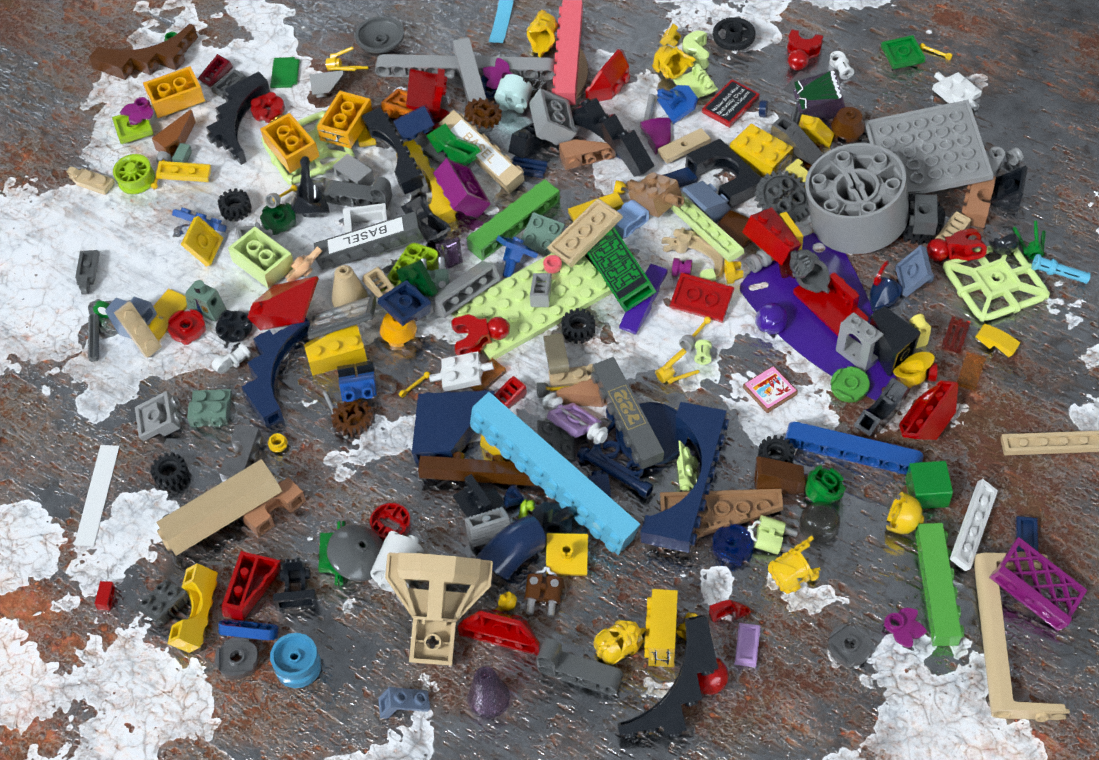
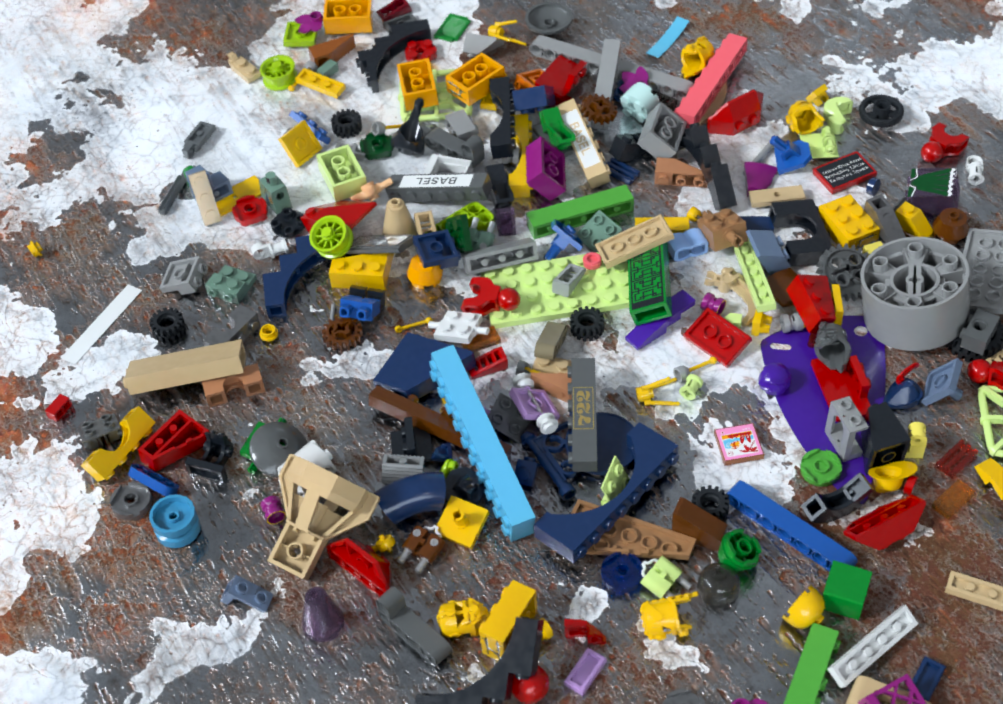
camera: 25 degrees right, 5 degrees down
red piece [370,503,411,542] -> none
none -> magenta wheel [260,495,286,525]
none -> lime wheel [309,215,354,259]

